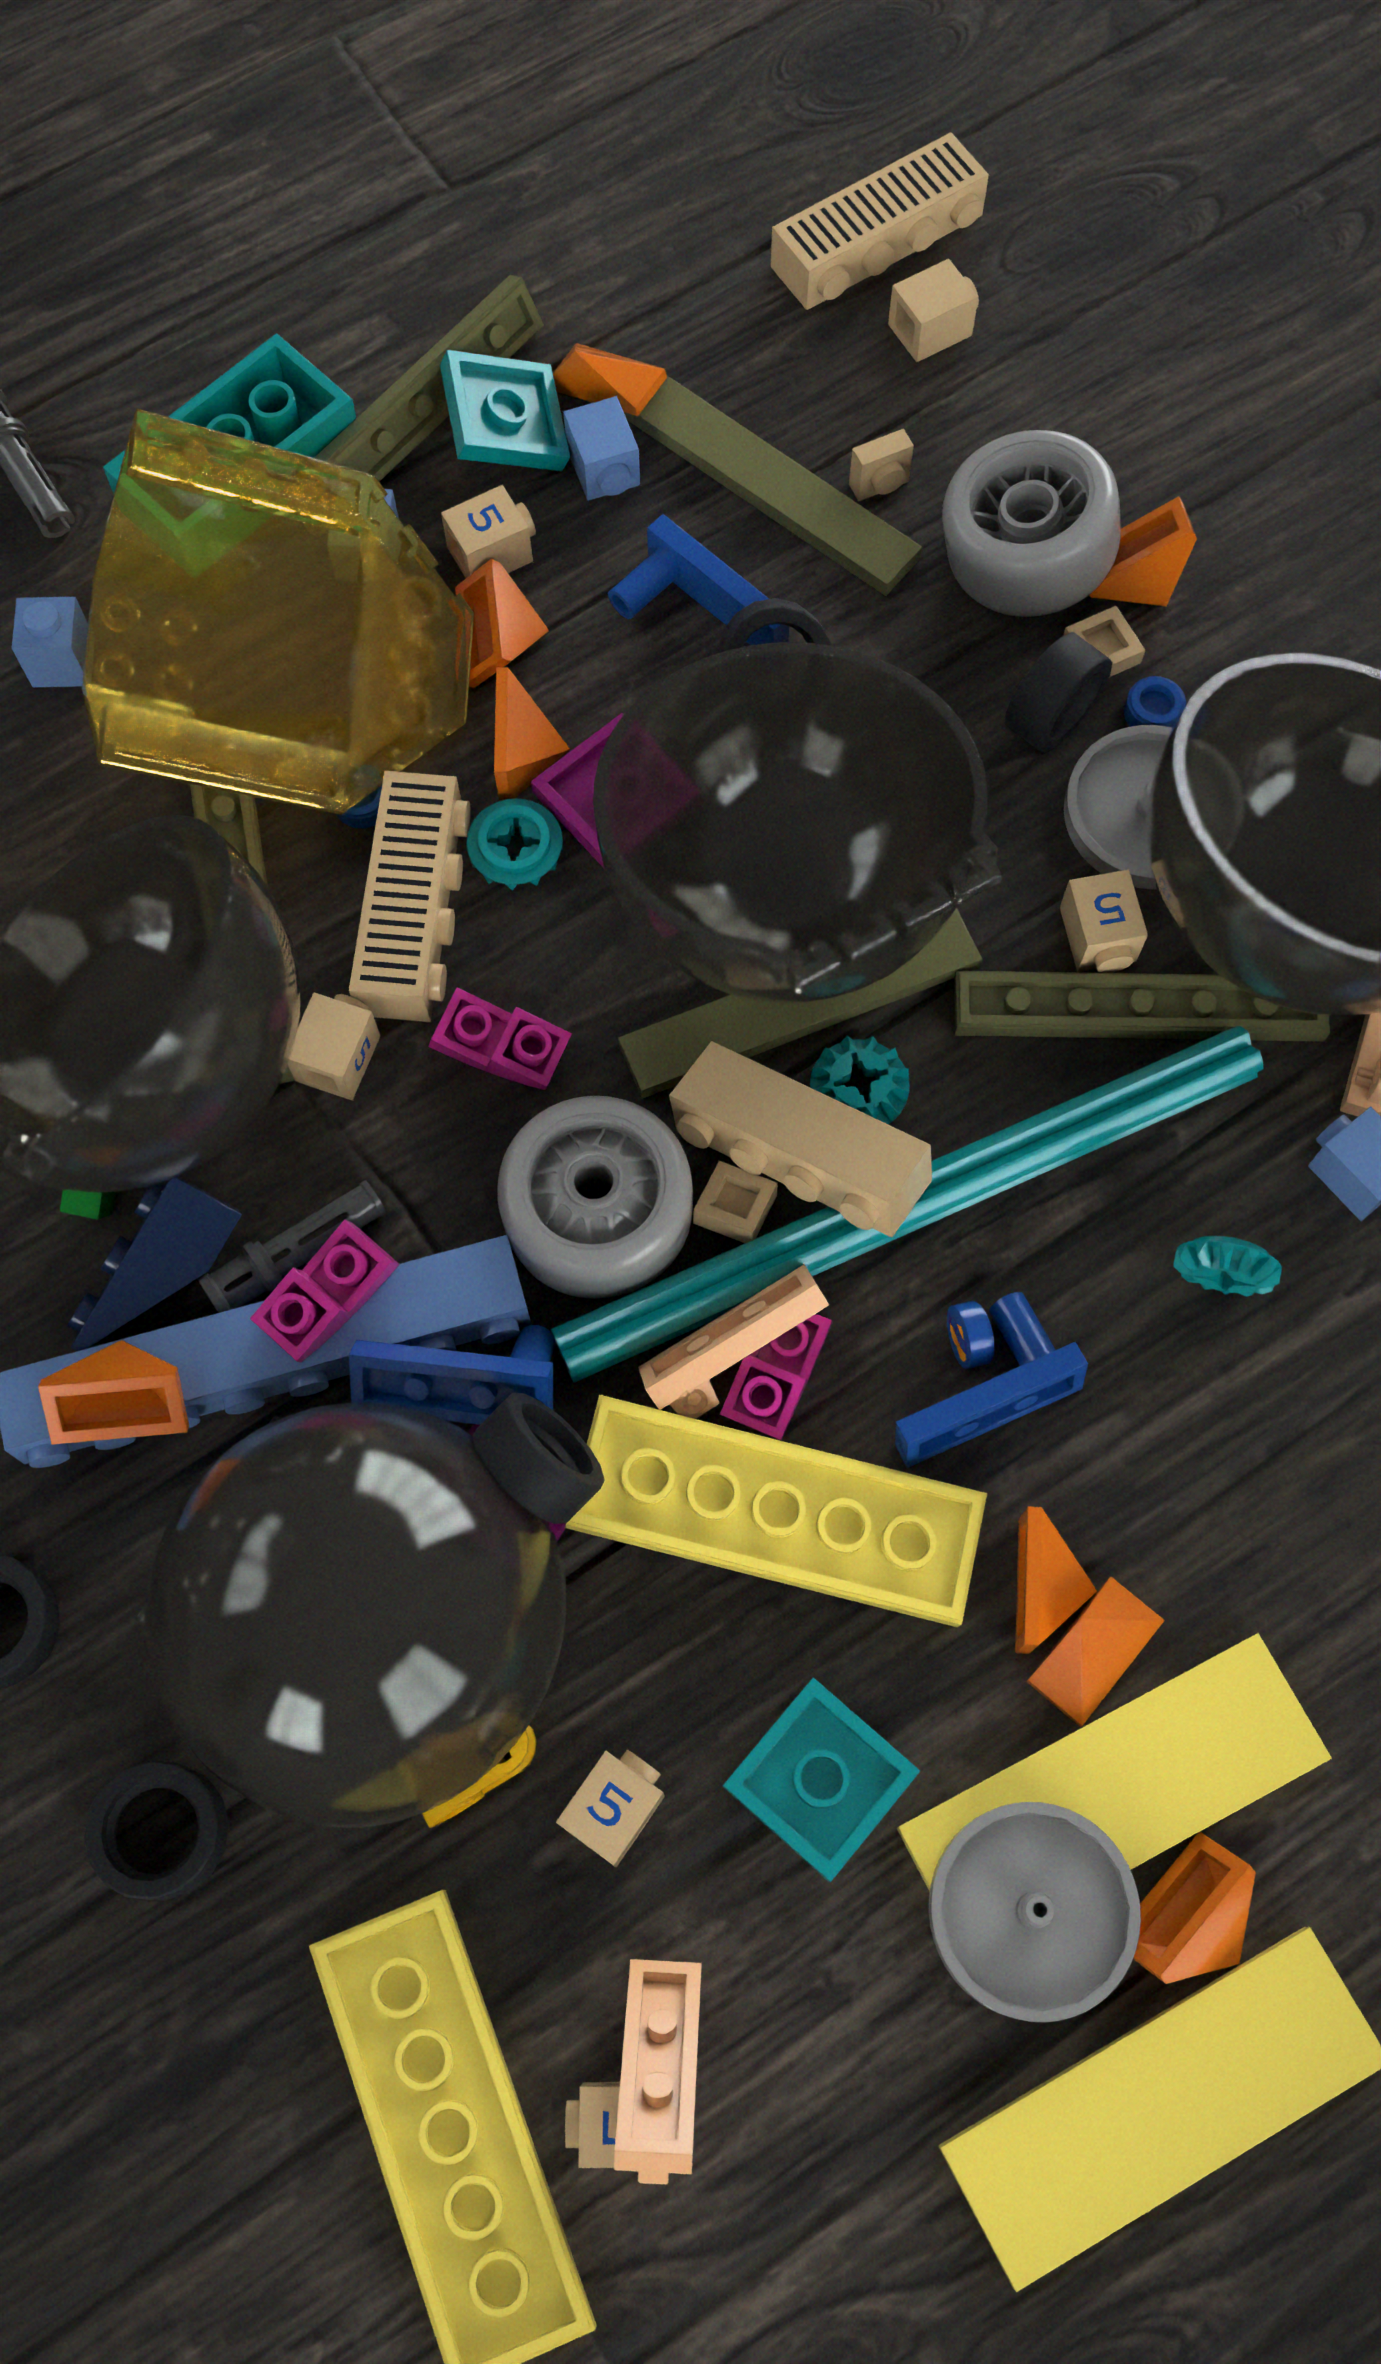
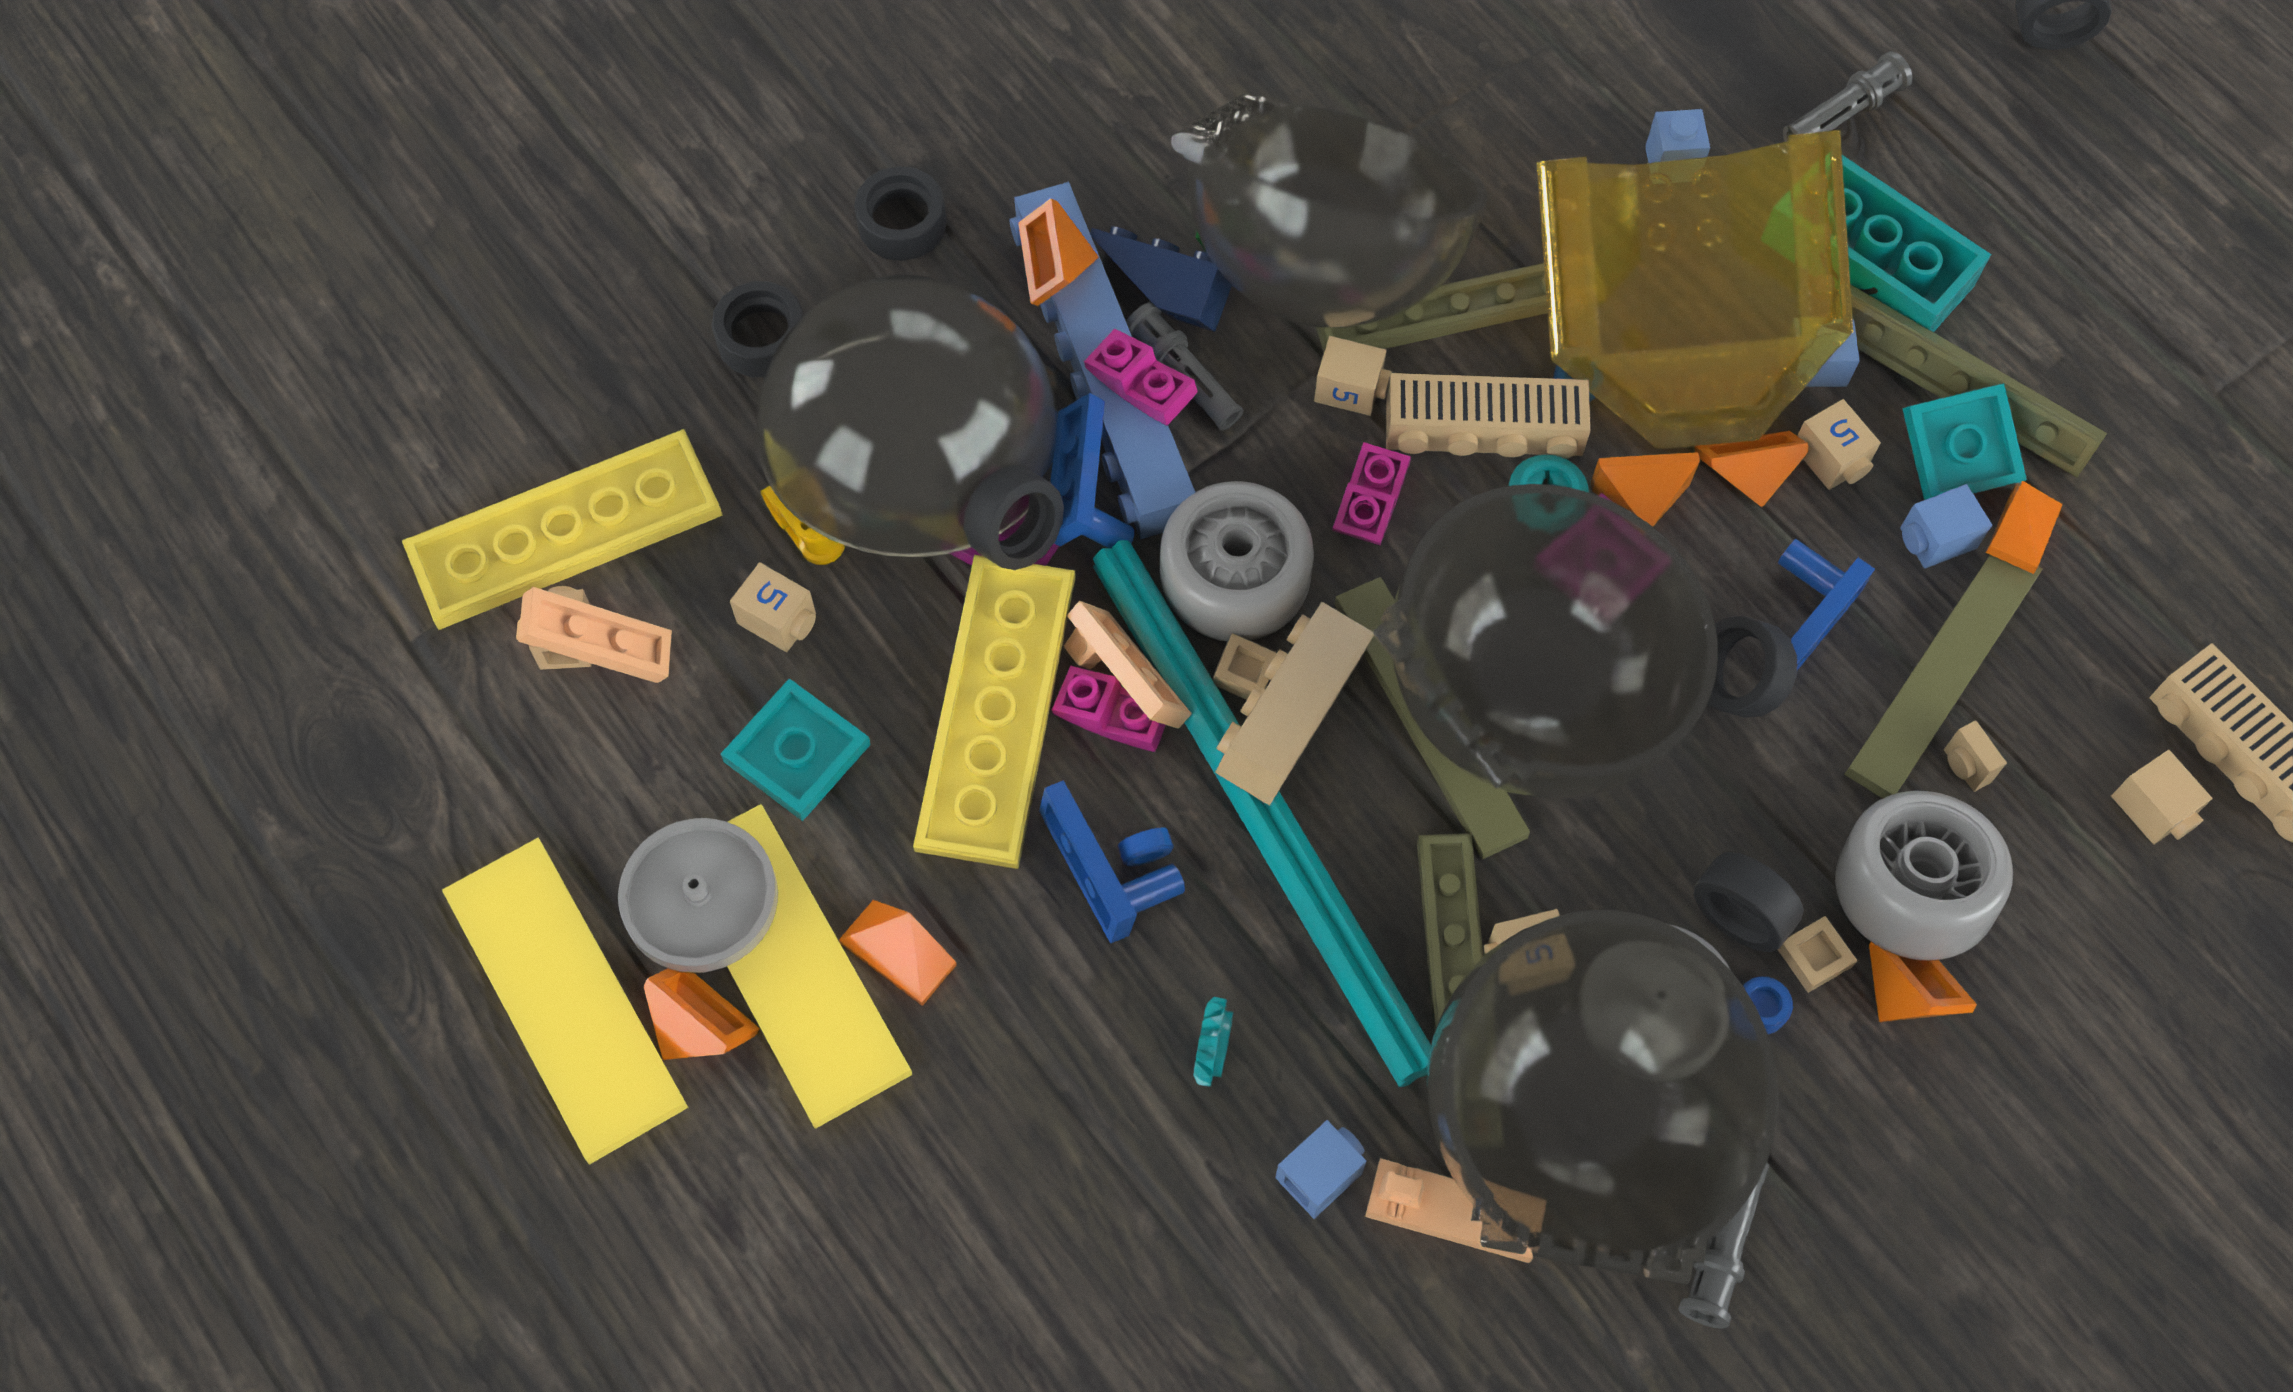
camera: 85 degrees right, 5 degrees down
teal gear [810,1036,910,1124] -> none
orange slope [1015,1506,1097,1654] -> none

